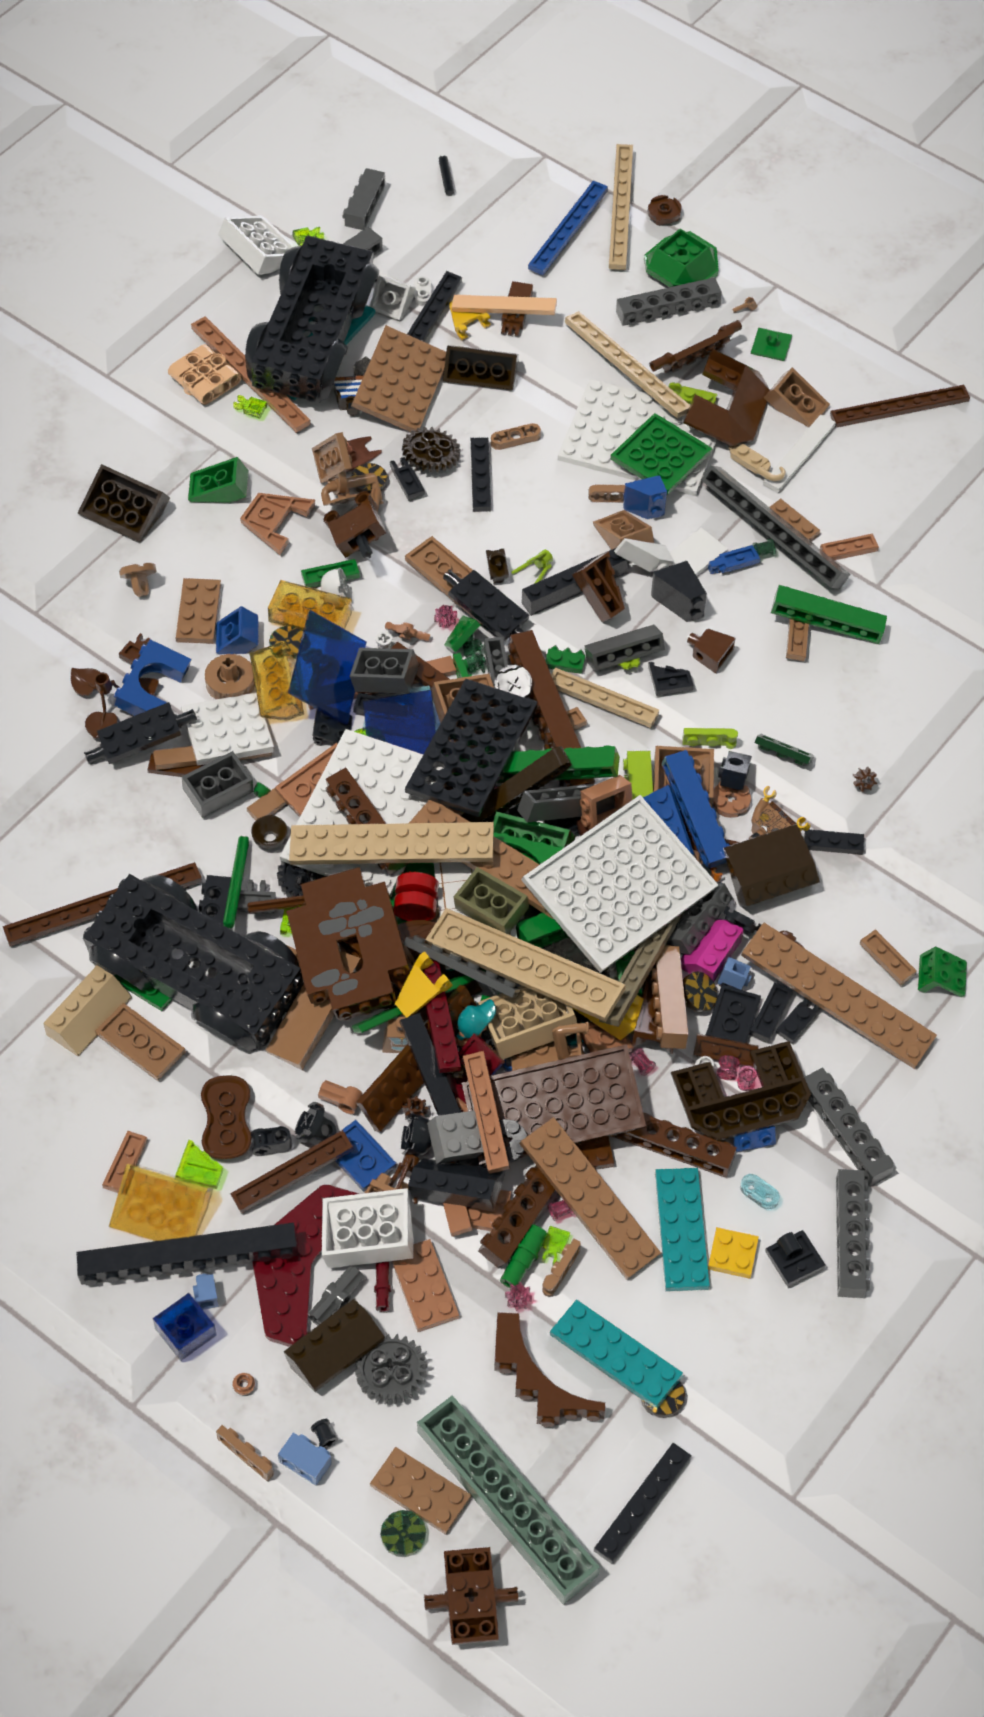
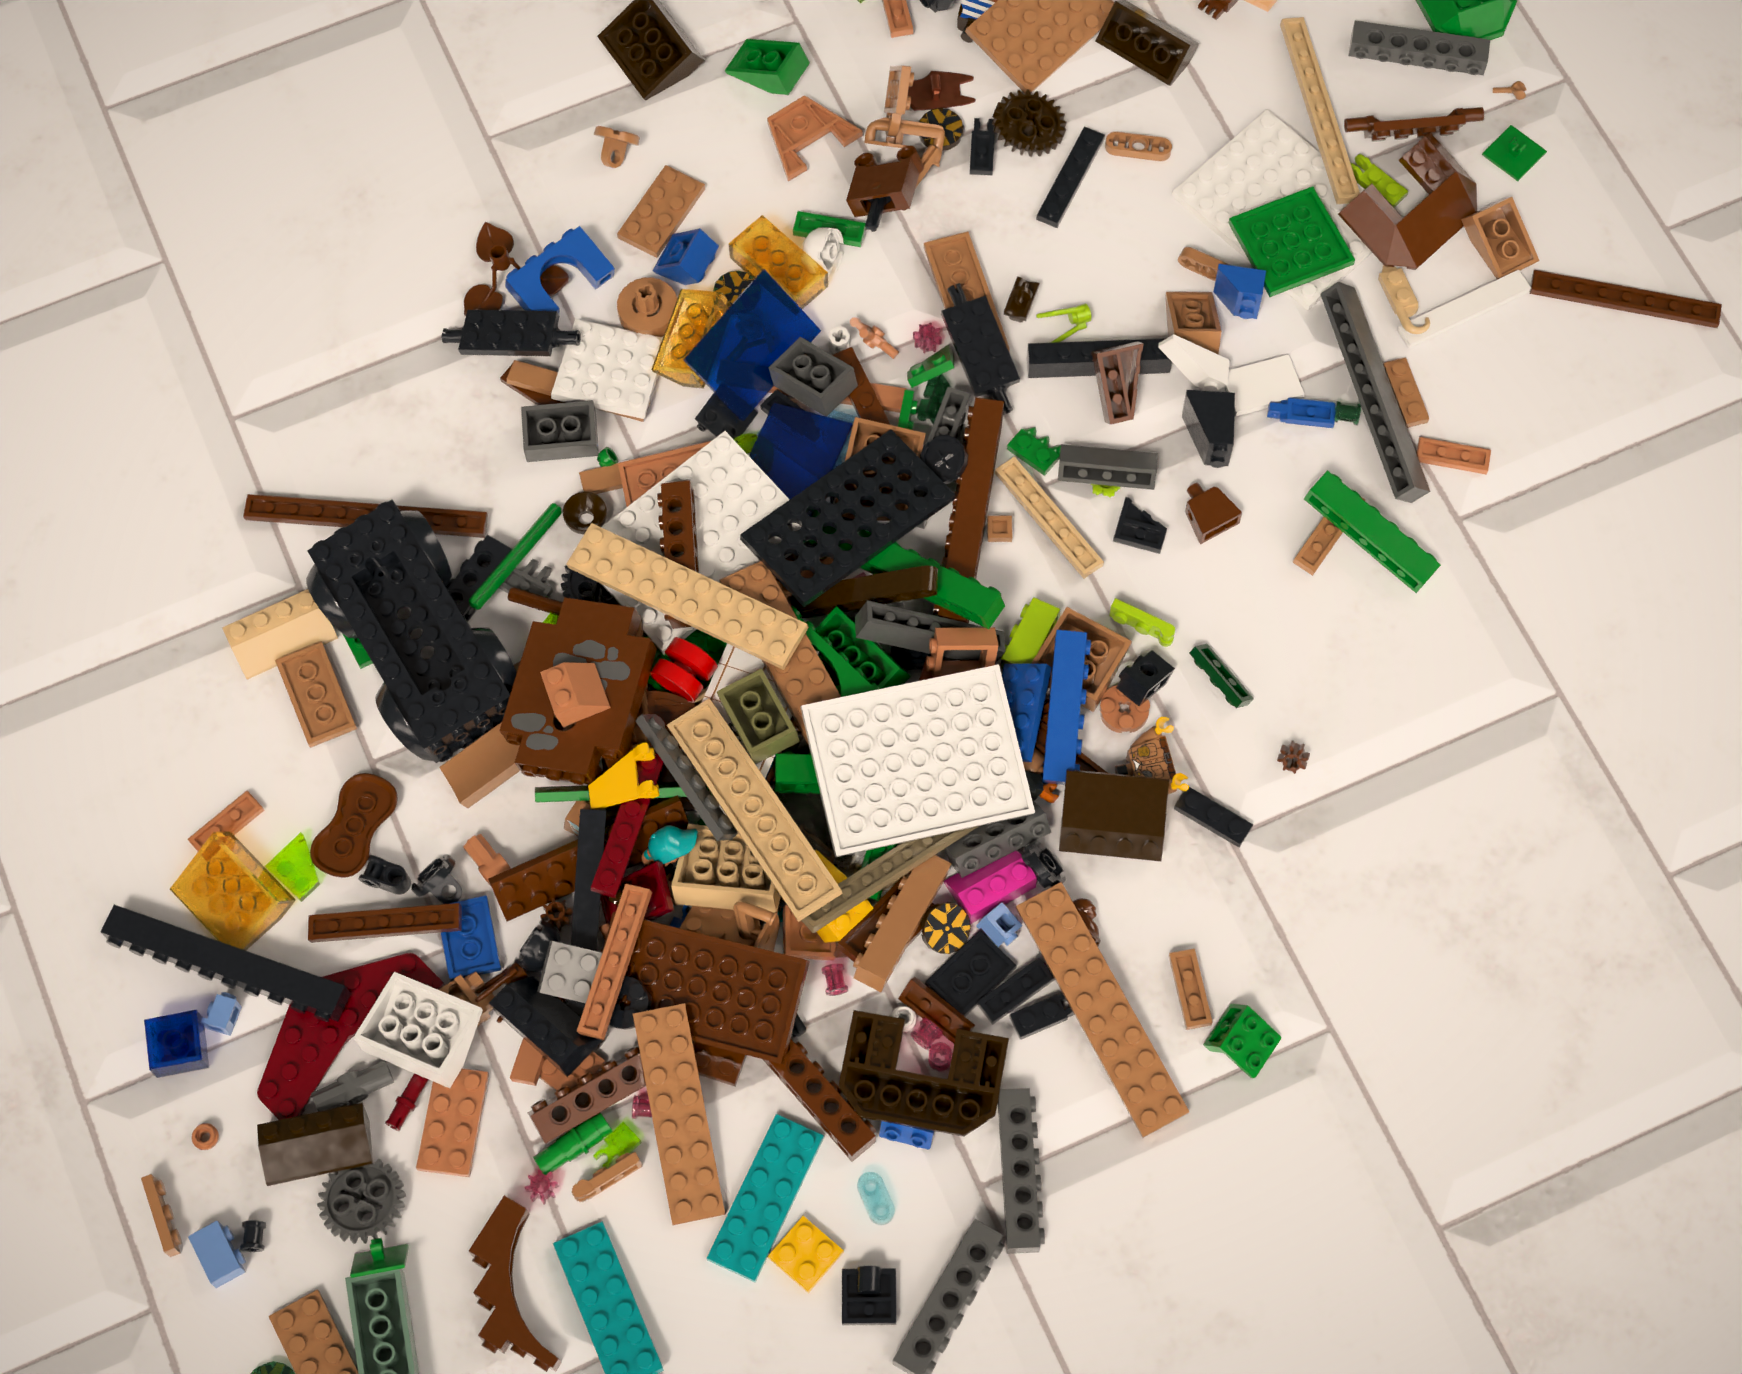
camera: 30 degrees right, 10 degrees up
reddish brown plate [119,633,150,664] -> none
none -> green piece [350,1238,409,1278]
none -> nougat slope [540,662,611,727]

